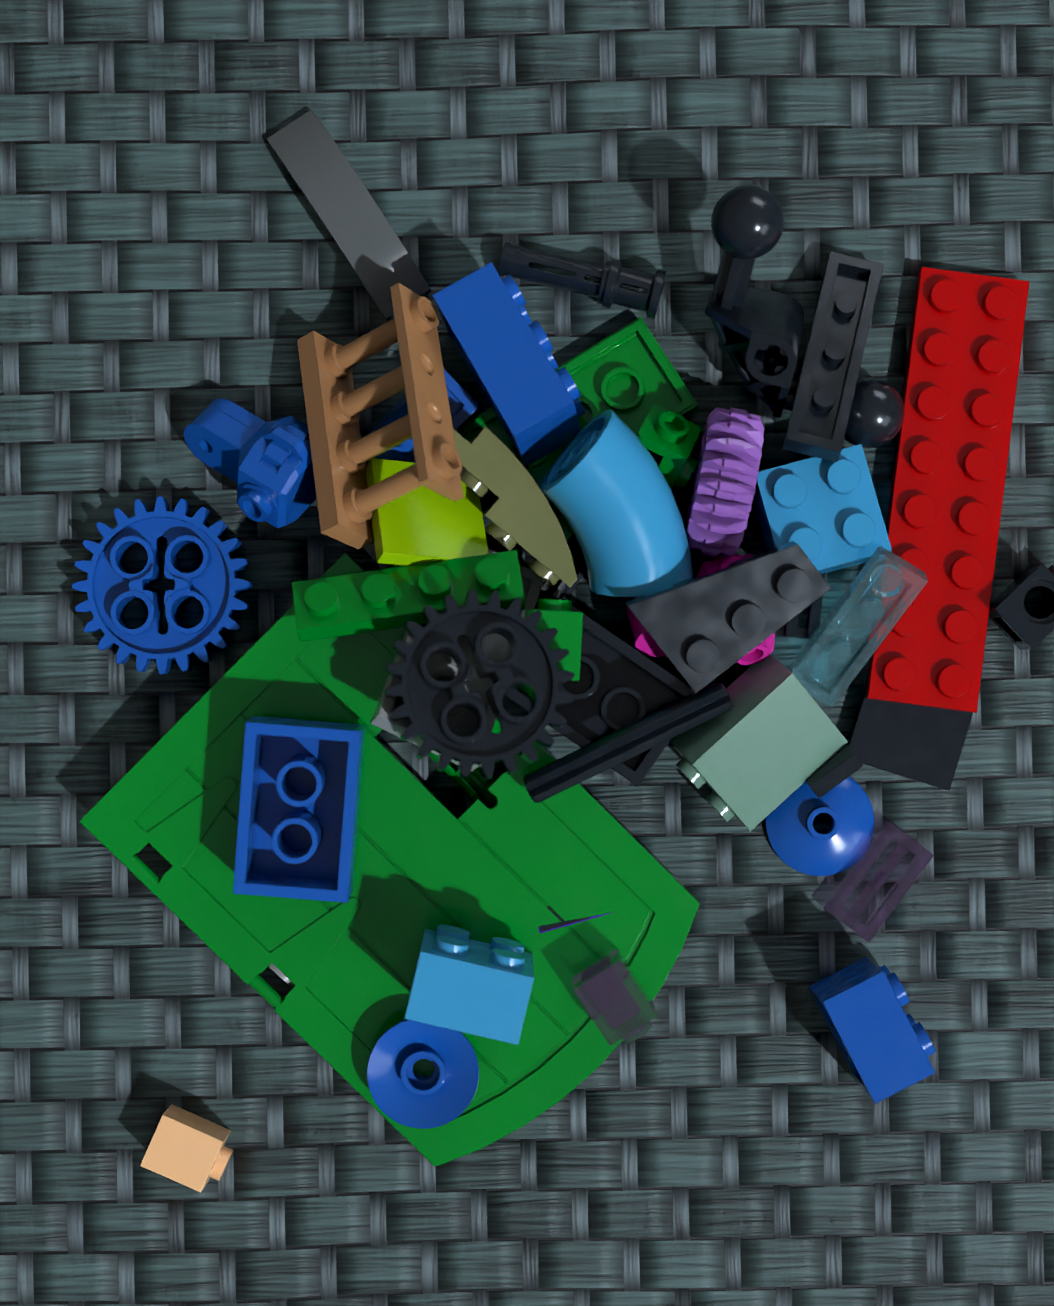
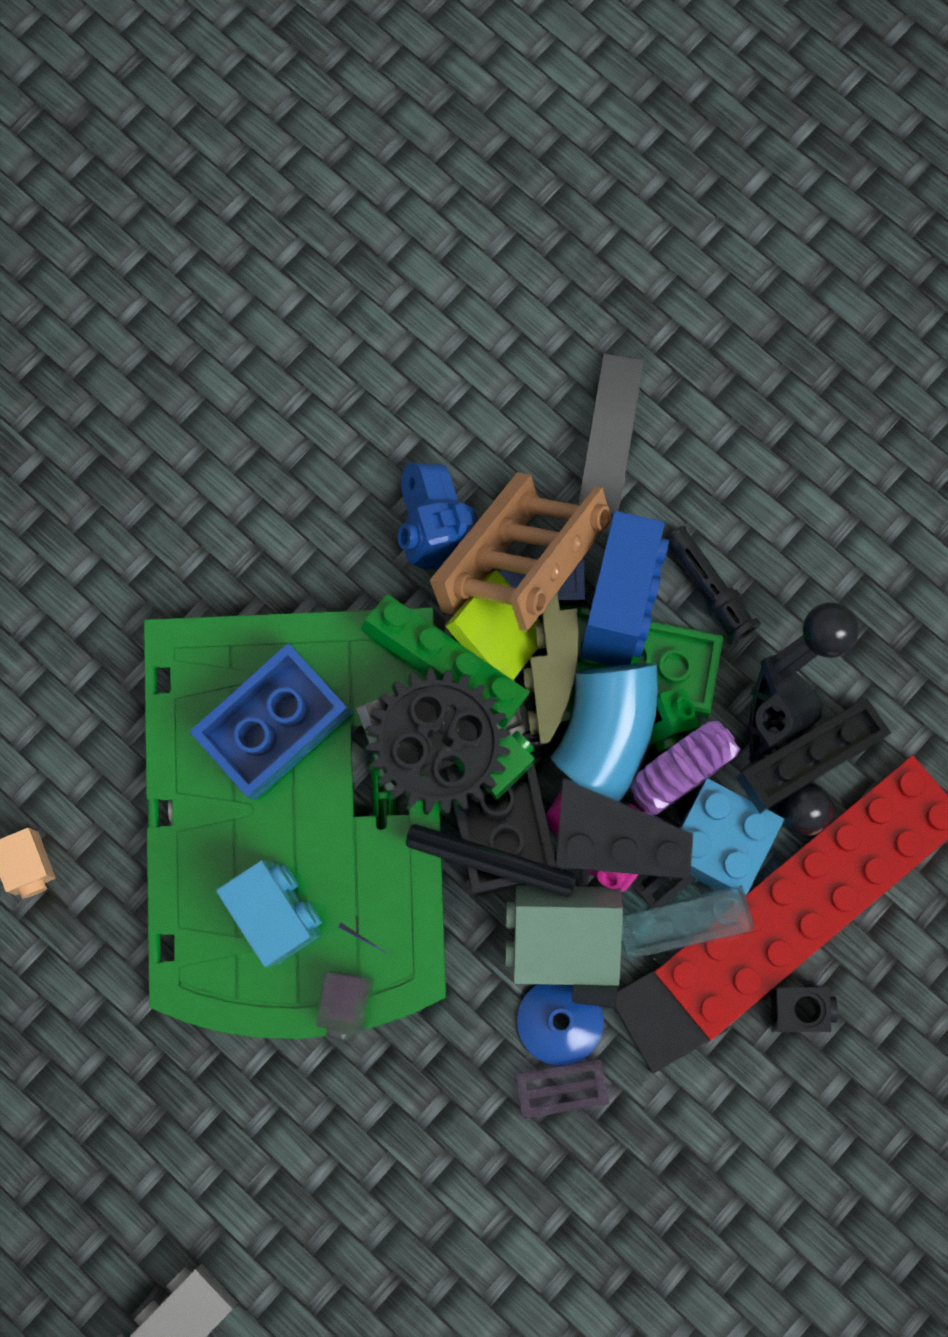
camera: 45 degrees right, 10 degrees down
blue gear [72,496,253,674] -> none
blue dish [367,1019,479,1129] -> none
blue brick [808,957,936,1104] -> none

